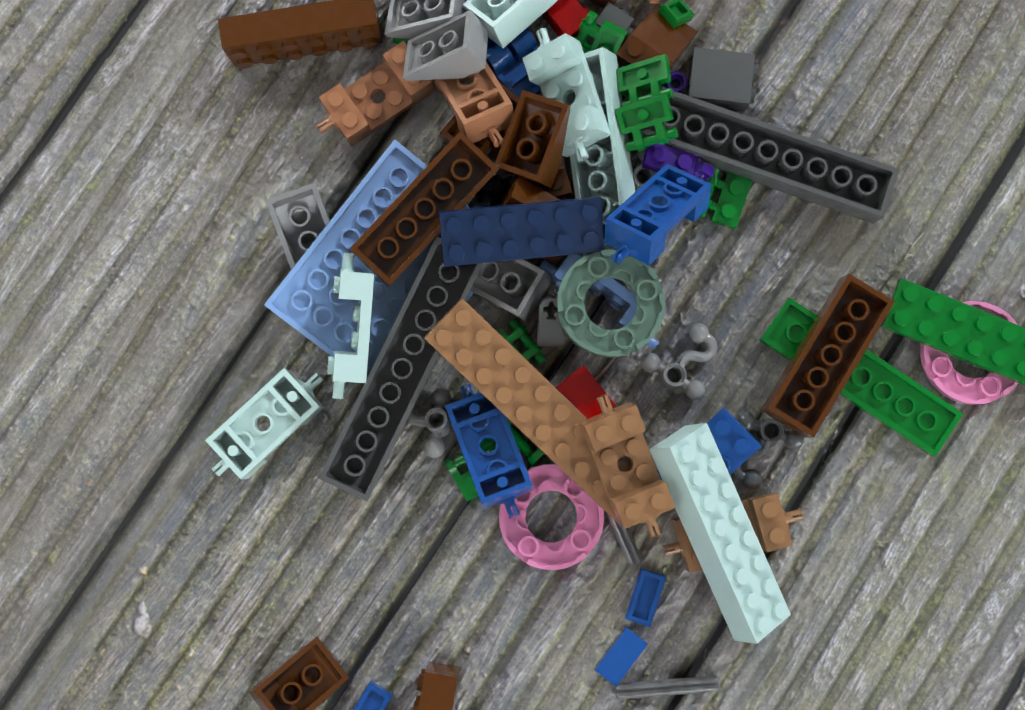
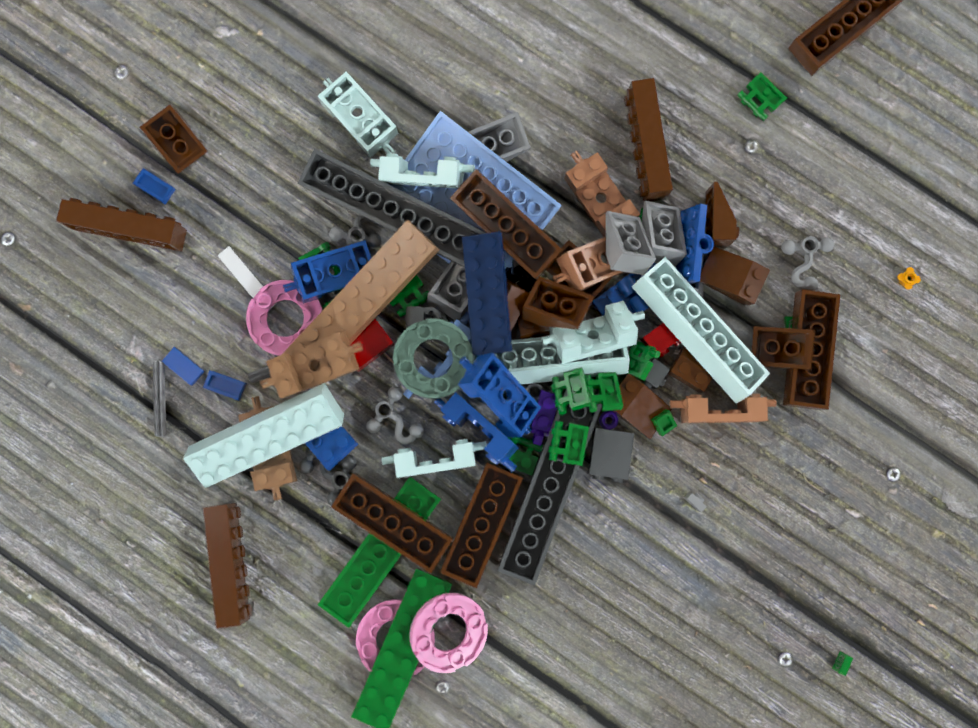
camera: 90 degrees right, 0 degrees up
none -> reddish brown brick [203,502,252,629]
none -> white sticker [218,247,277,309]
none -> light aqua brick [382,439,487,478]
none -> bright pink plate [410,593,488,673]
none -> blue brick [434,392,518,472]
none -> reddish brown brick [440,463,523,589]
none -> green plate [548,421,589,466]

